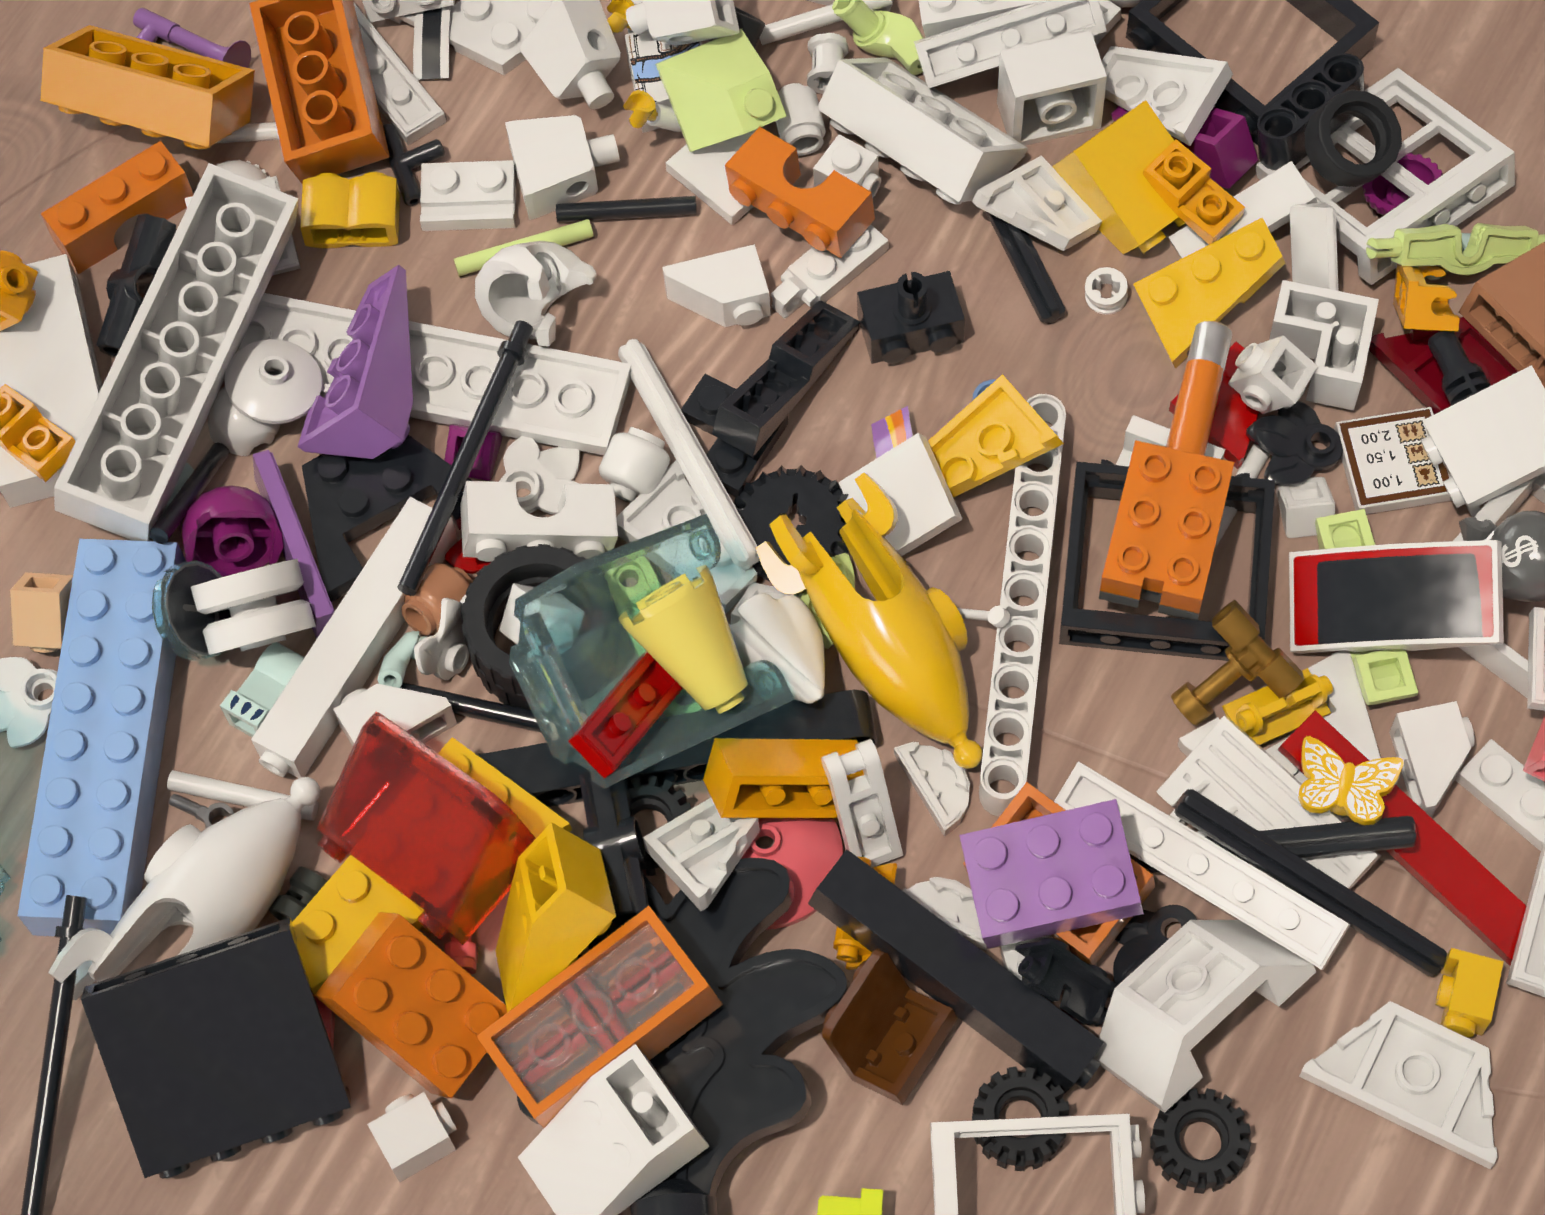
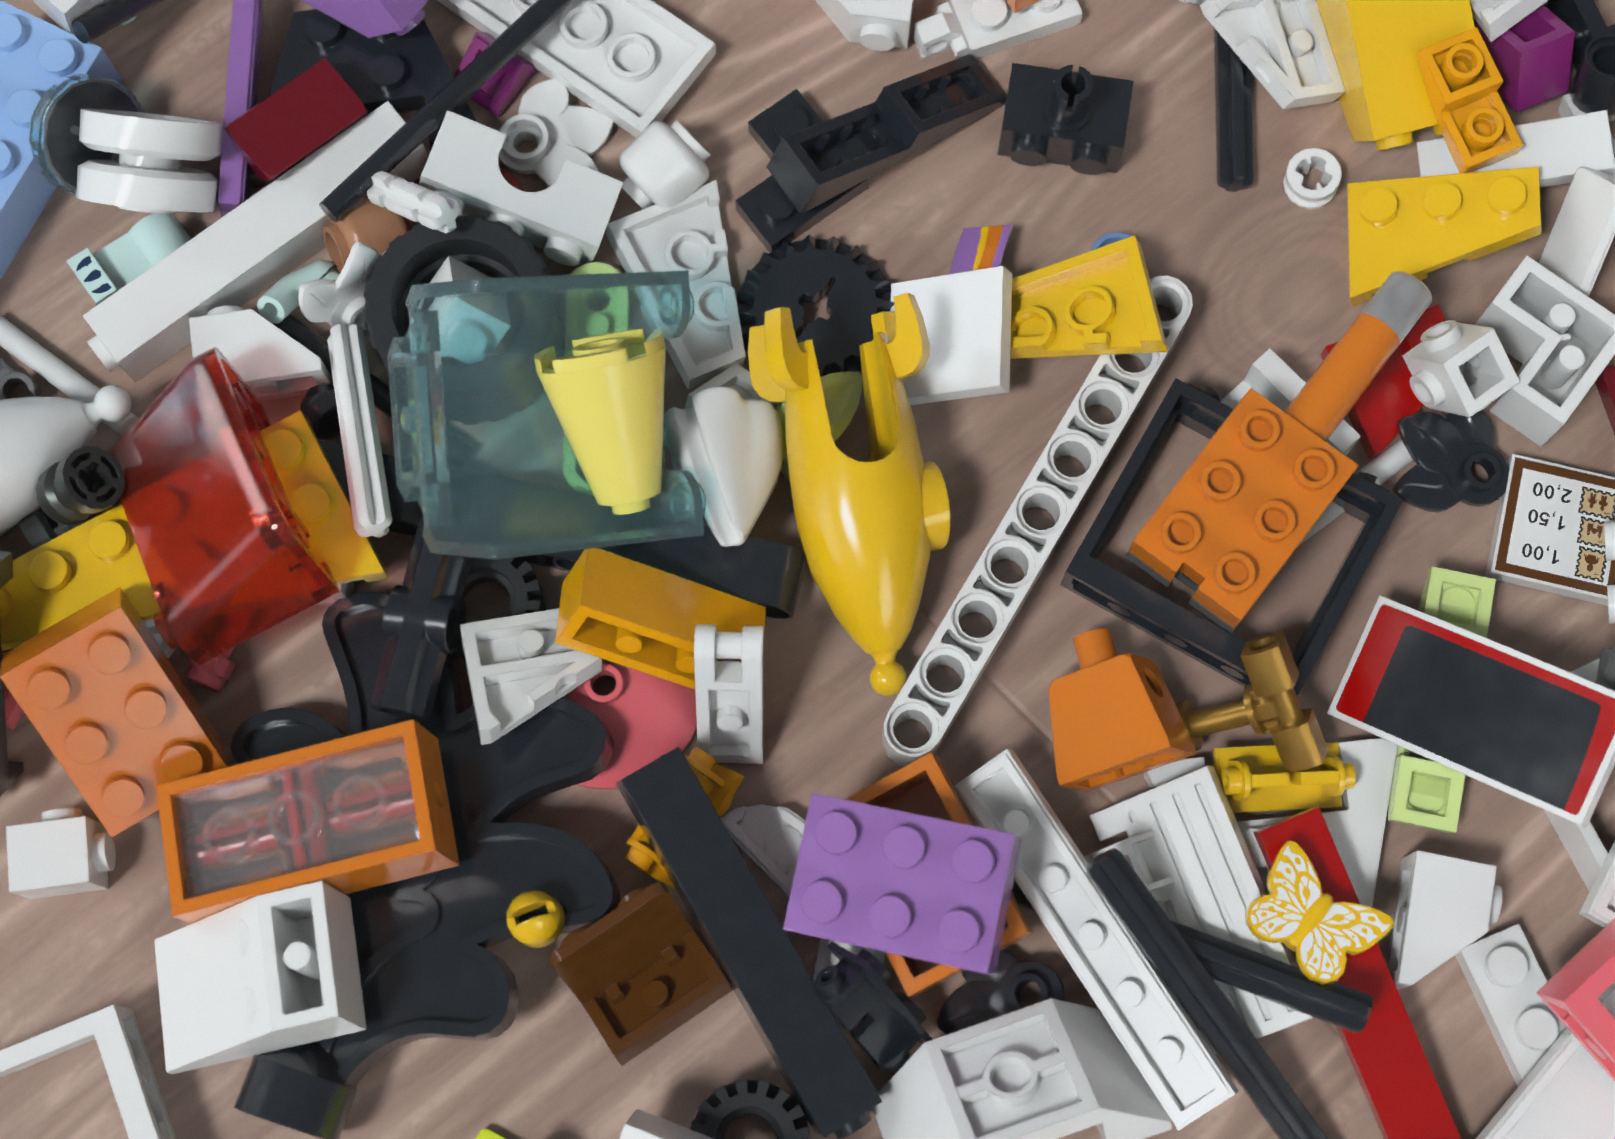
camera: 20 degrees right, 10 degrees up
magenta cylinder [182,485,283,578] -> none
yellow slope [495,822,616,1013] -> none
red tile [568,651,683,779] -> none
white axle [618,339,760,570] -> none
white tile [894,742,970,837] -> none
white hinge [957,606,1010,628] -> none
white slope [1276,477,1335,538] -> none
none -> pearl dark grey wheel [36,446,125,525]
none -> dark red slope [223,58,368,181]
none -> black hinge [300,383,340,439]
none -> white axle [327,323,392,538]
none -> white axle [367,171,461,234]
none -> yellow hinge [507,890,565,948]
none -> orange torso [1048,628,1197,792]

